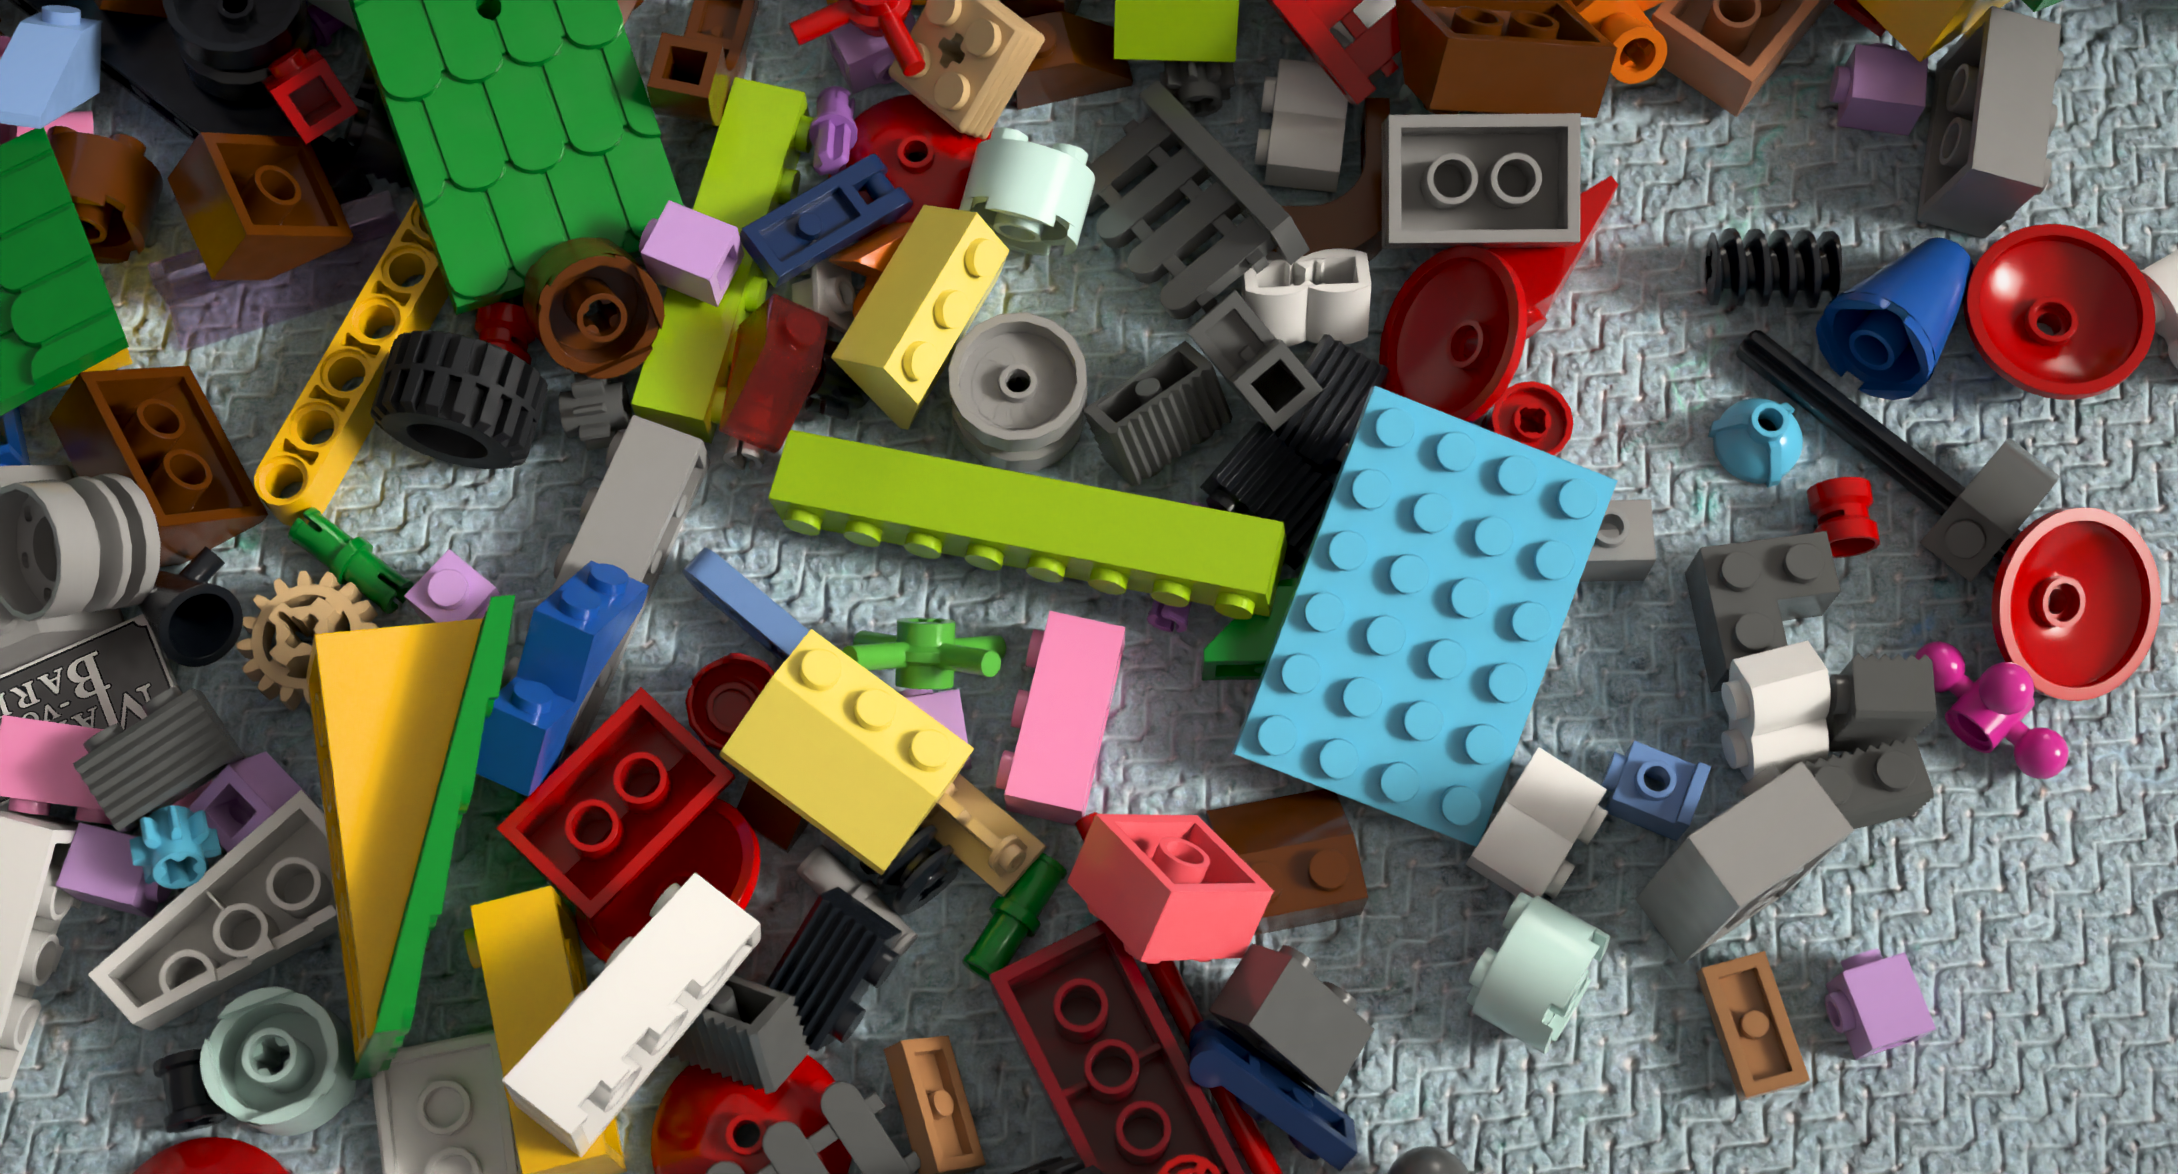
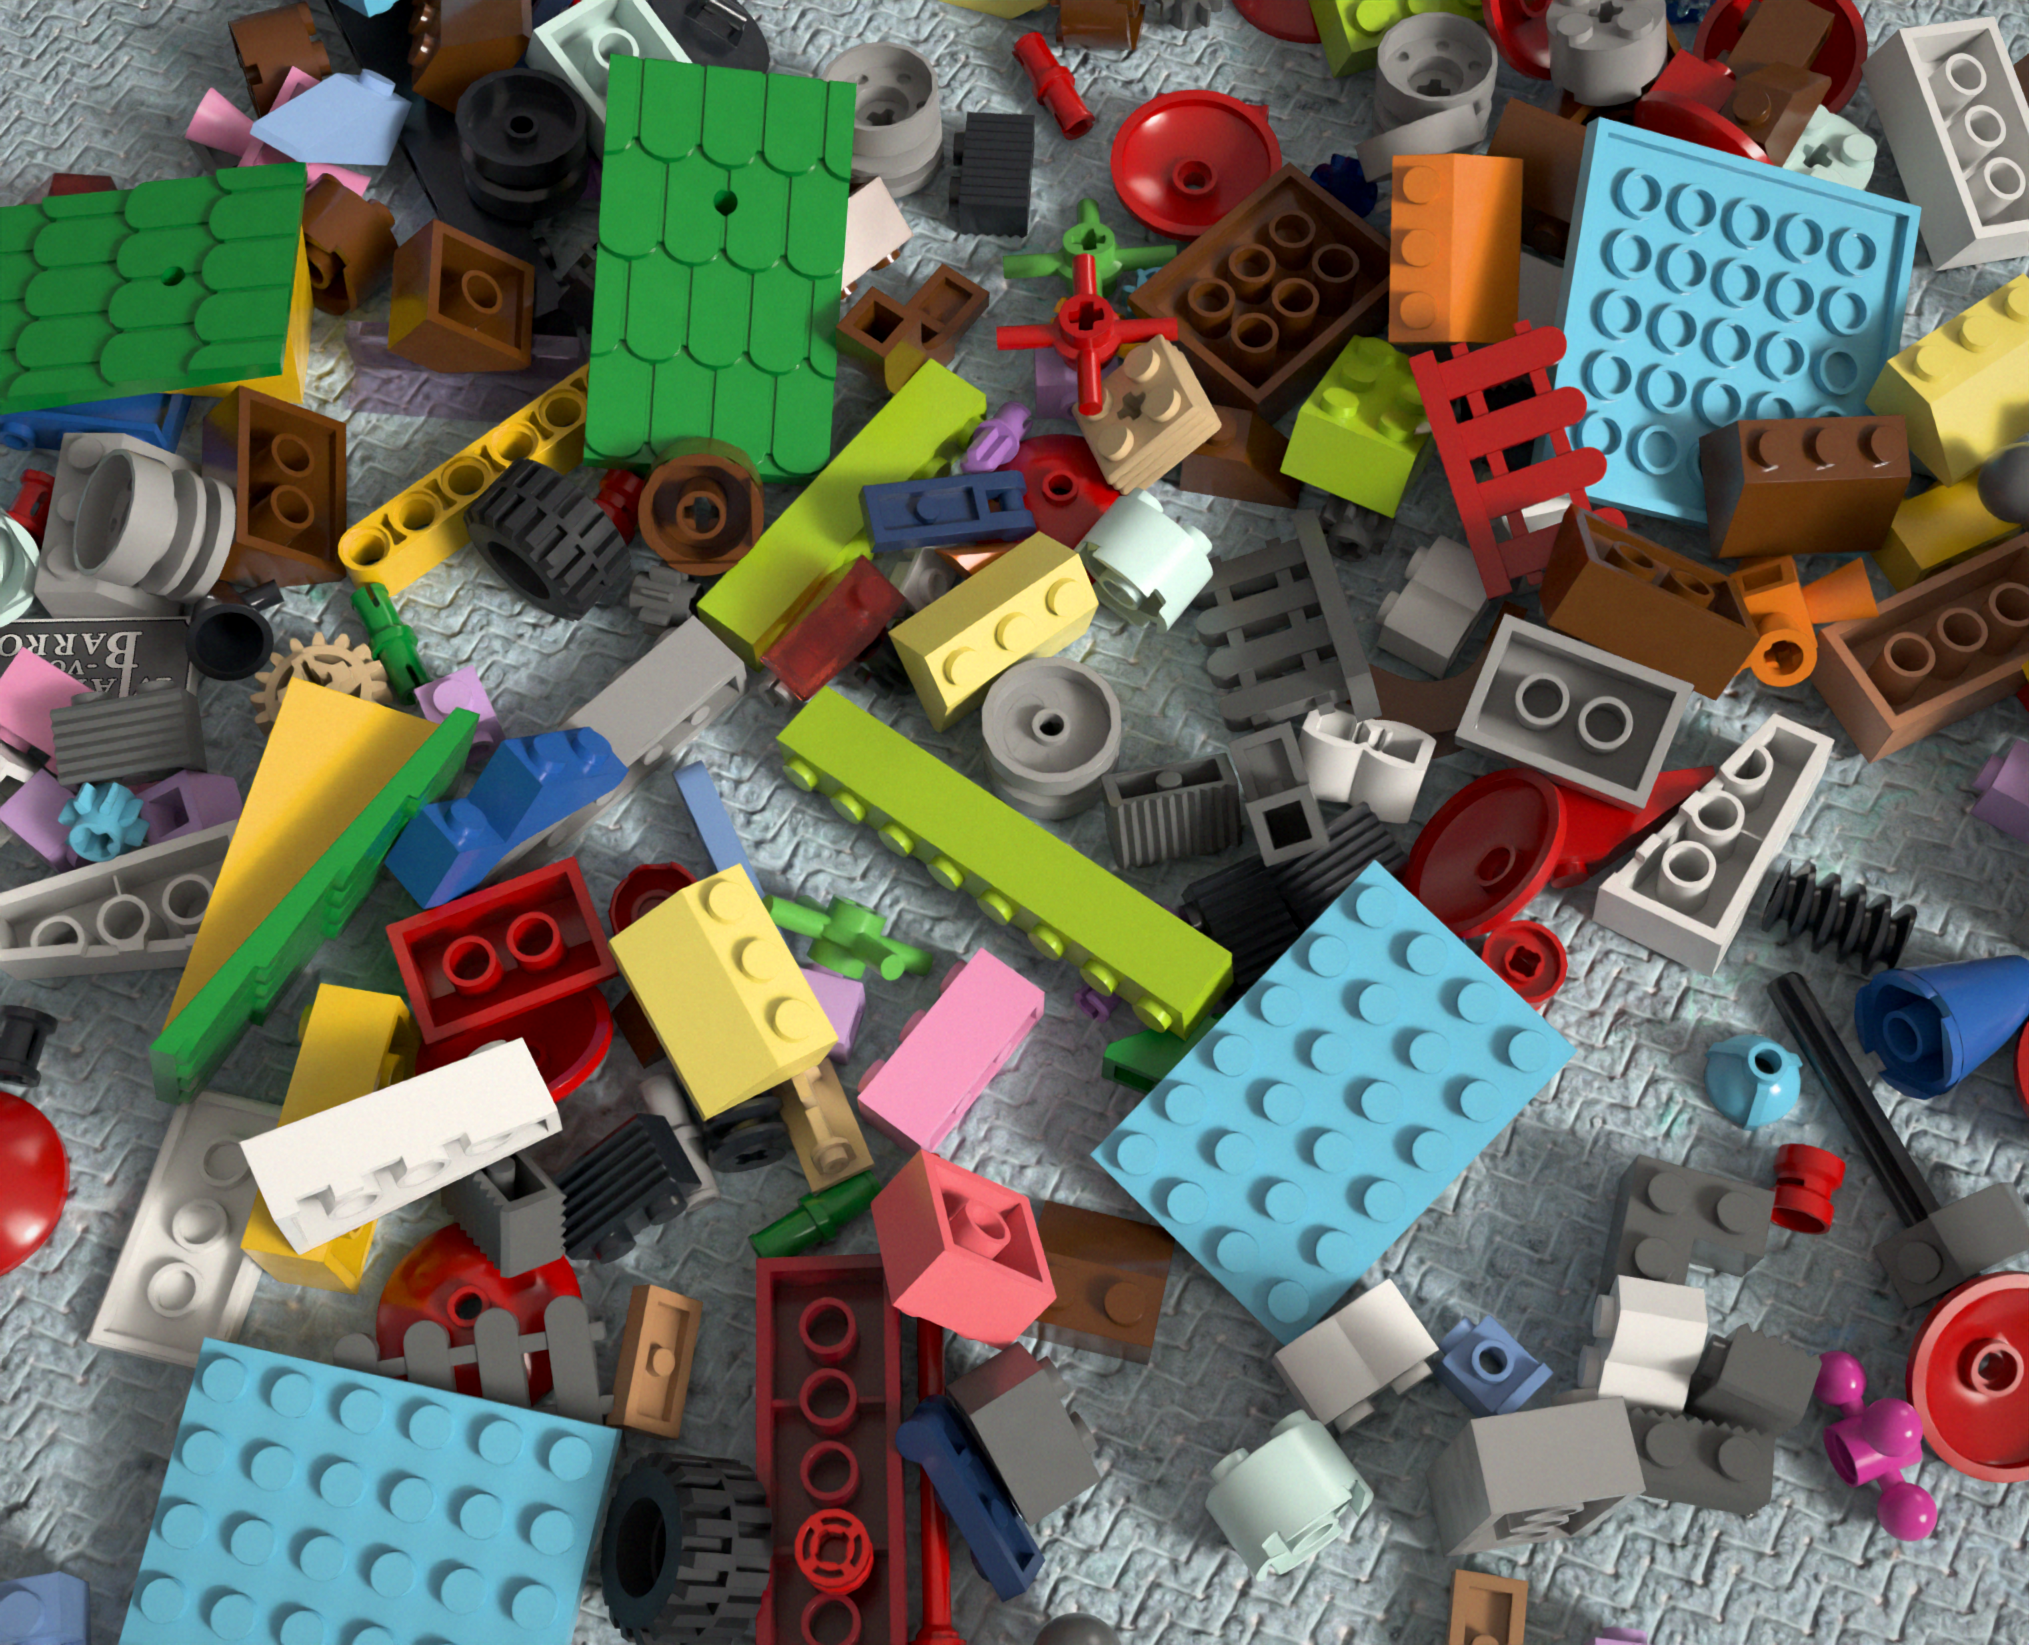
camera: 25 degrees right, 5 degrees down
light aqua brick [200,987,356,1136] -> none
red brick [262,48,359,144] -> none
lavender brick [639,200,745,307] -> none
light grey brick [1579,499,1656,582] -> none
none -> white wedge [1592,713,1835,978]

